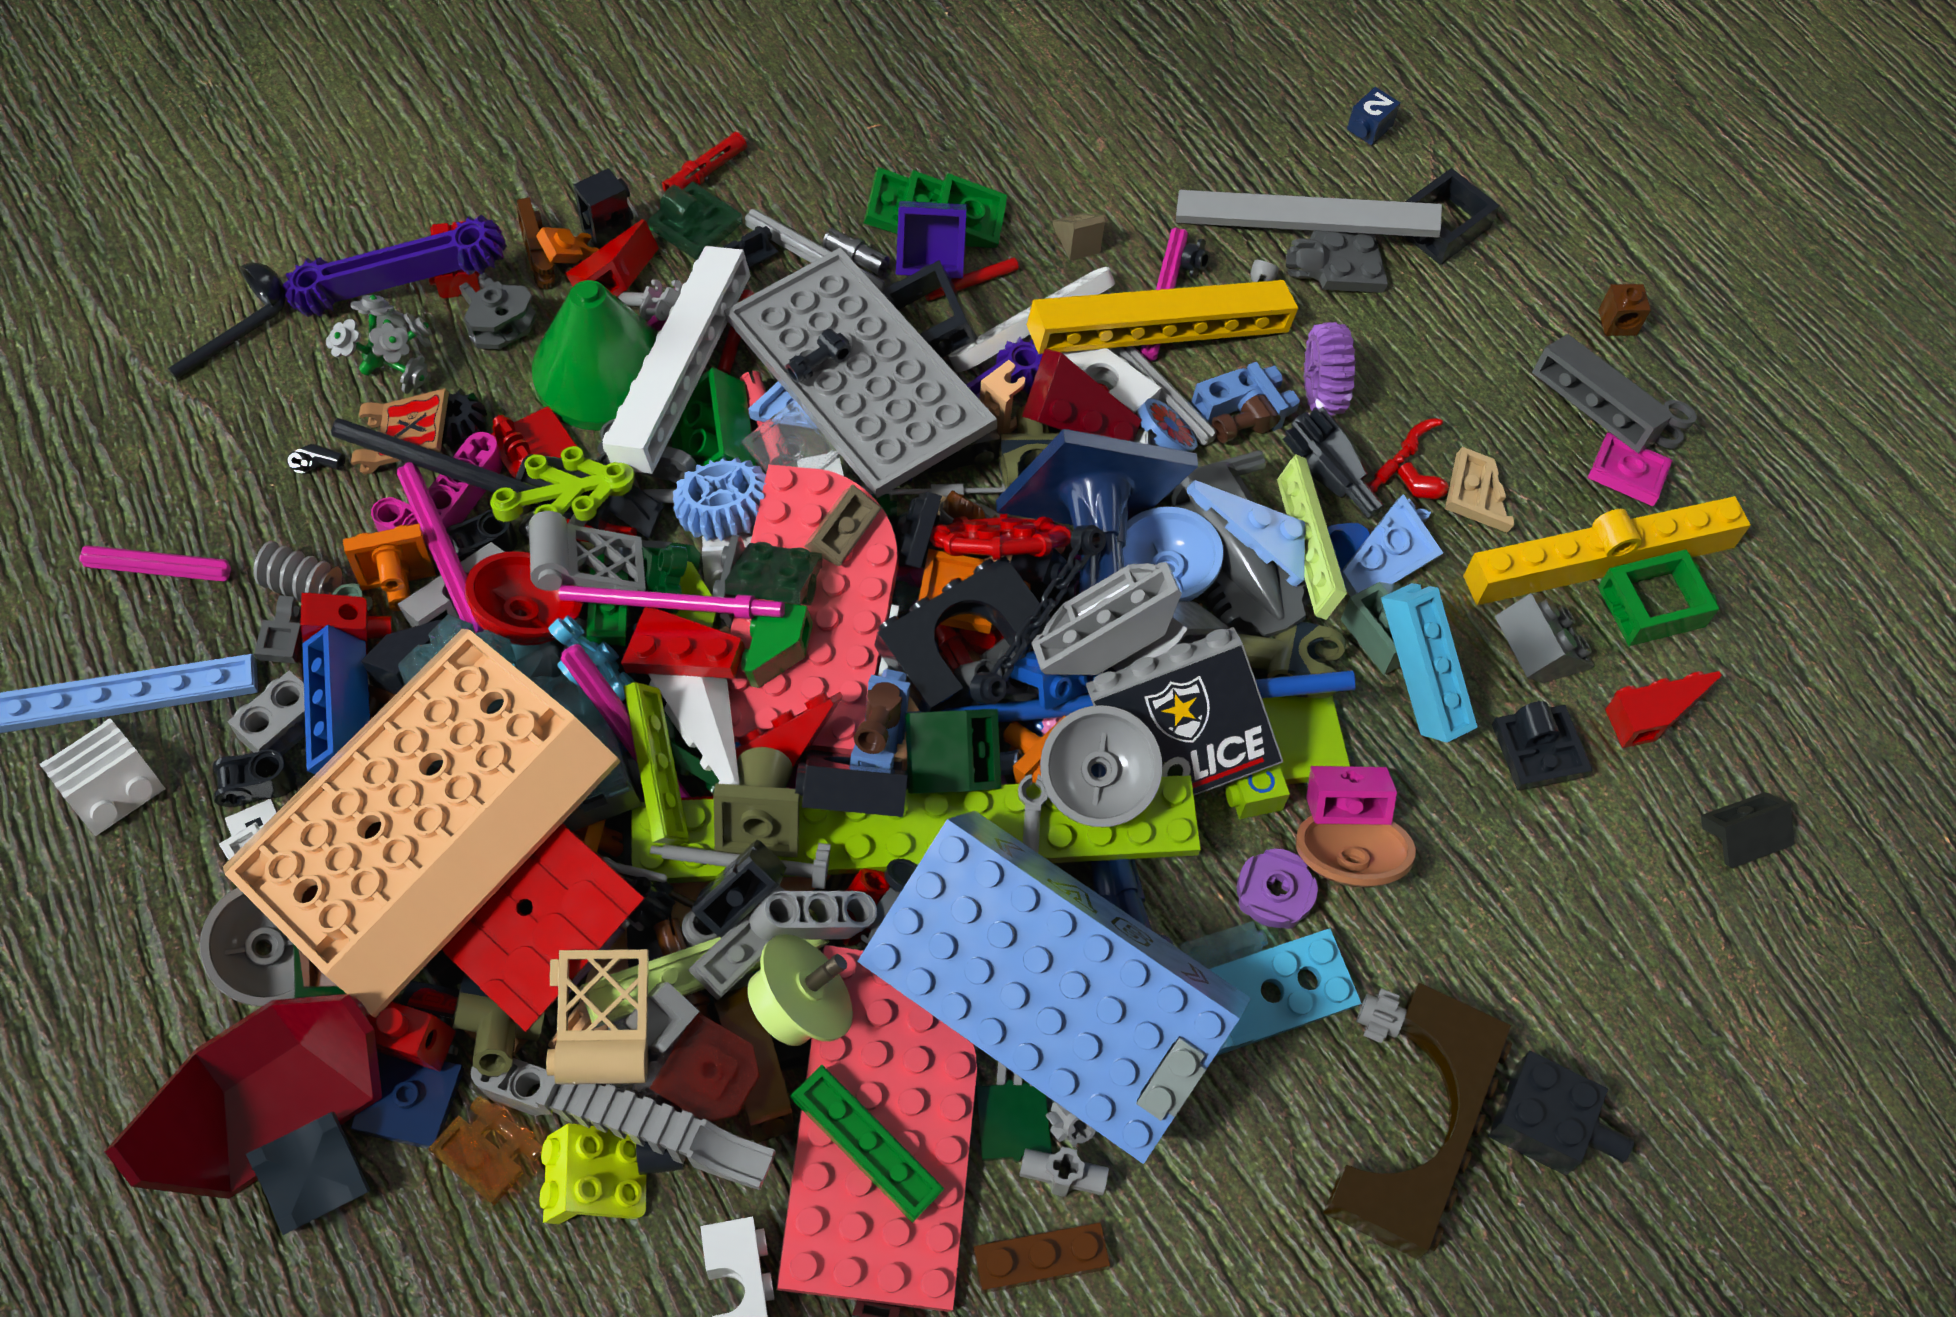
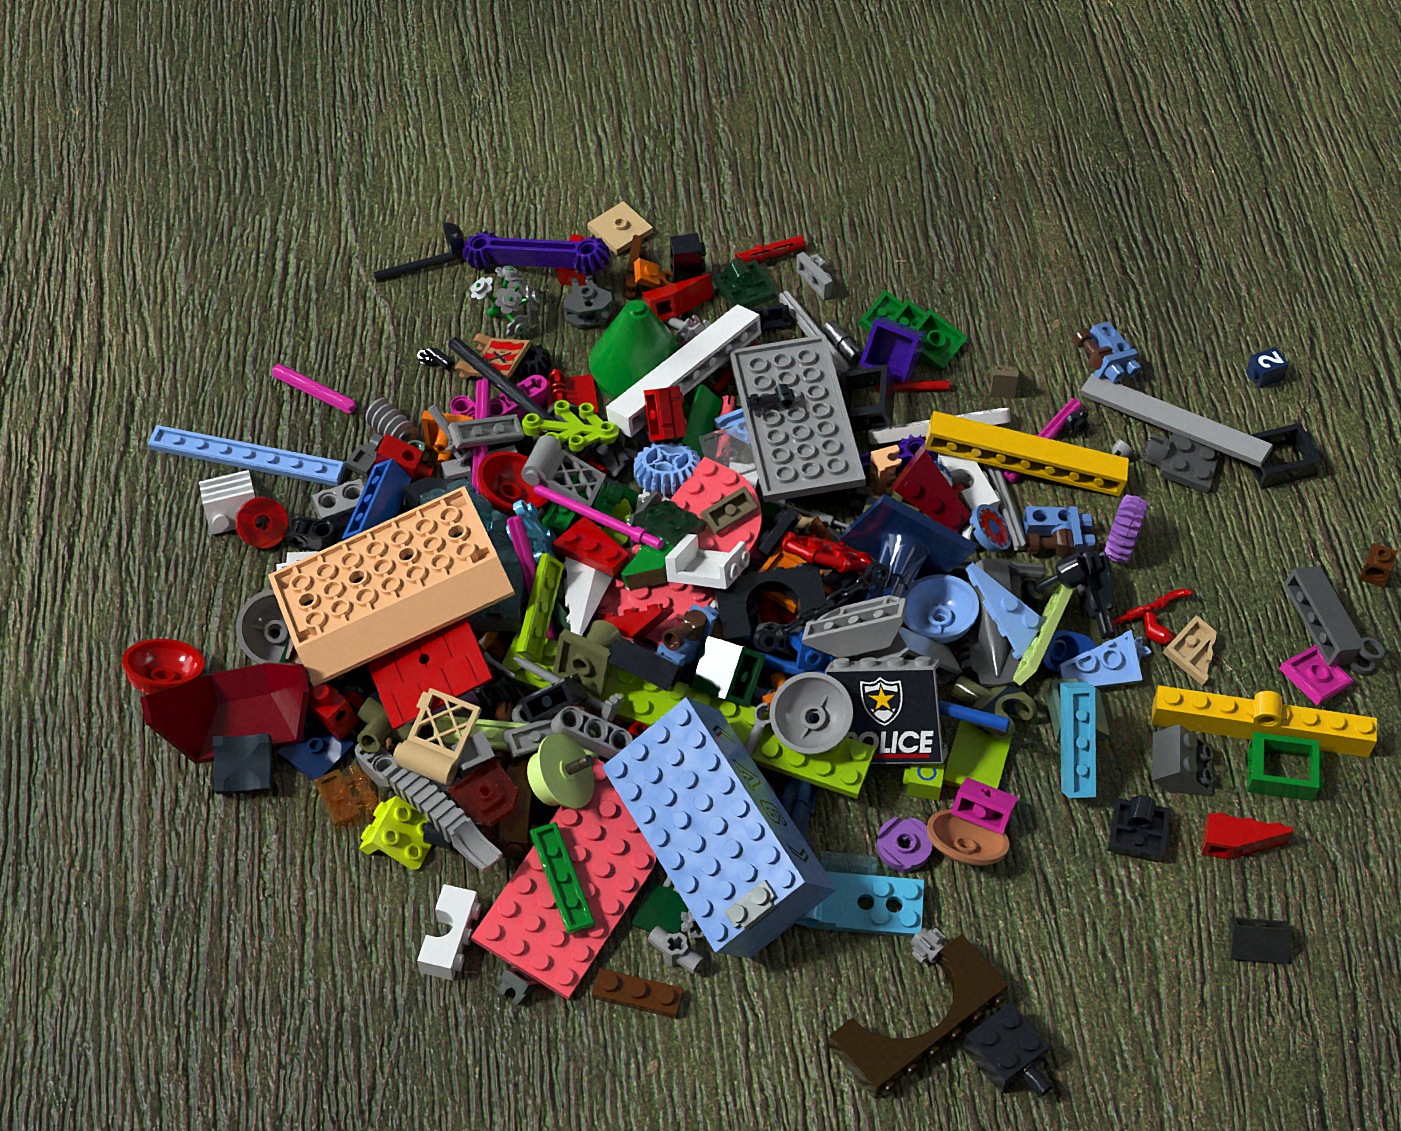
camera: 30 degrees right, 5 degrees down
none -> red hat [122,639,205,694]
none -> red plate [235,497,289,548]
none -> light grey piece [428,404,473,464]
none -> light grey tile [448,414,525,449]
none -> tan plate [587,201,653,255]
none -> red brick [643,386,687,441]
none -> white panel [665,534,750,589]
none -> light grey hinge [796,252,833,300]
none -> black piece [1023,554,1091,605]
none -> medium blue hips [1072,322,1141,383]

